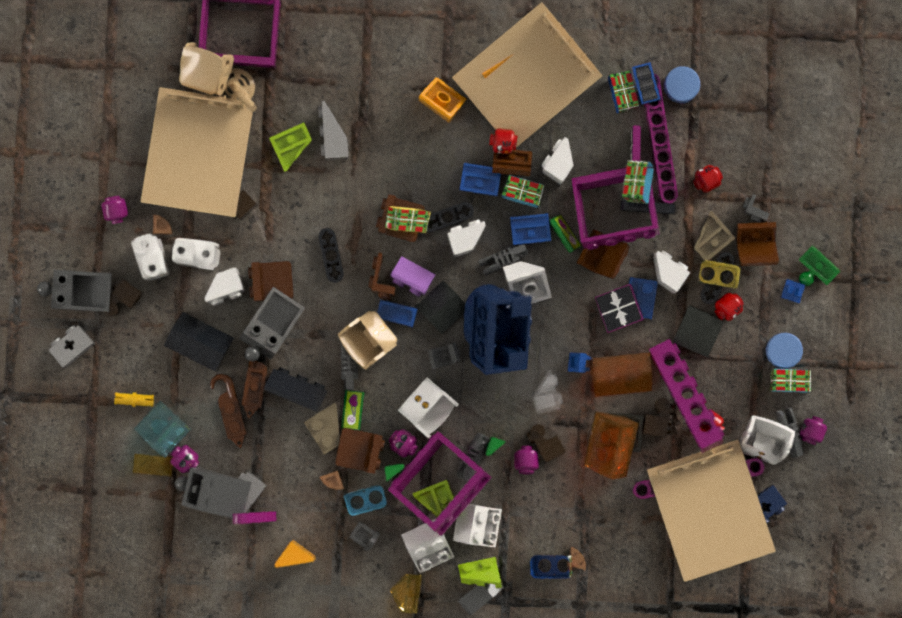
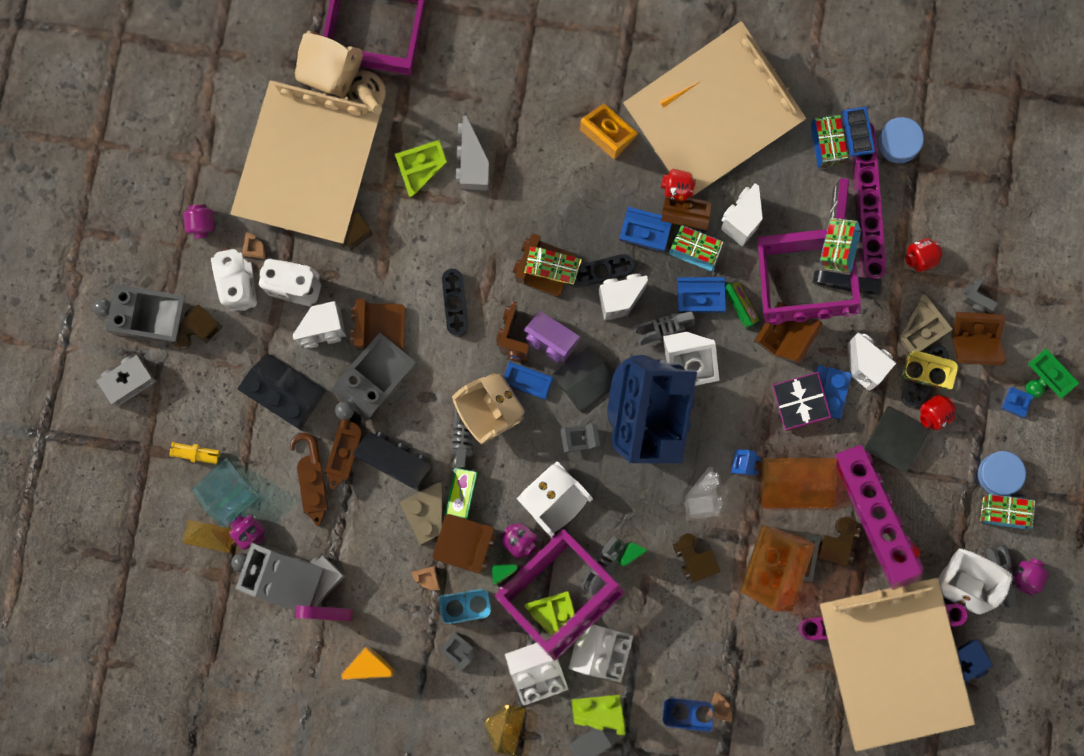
camera: 15 degrees right, 5 degrees down
magenta head [514,446,539,475] -> none

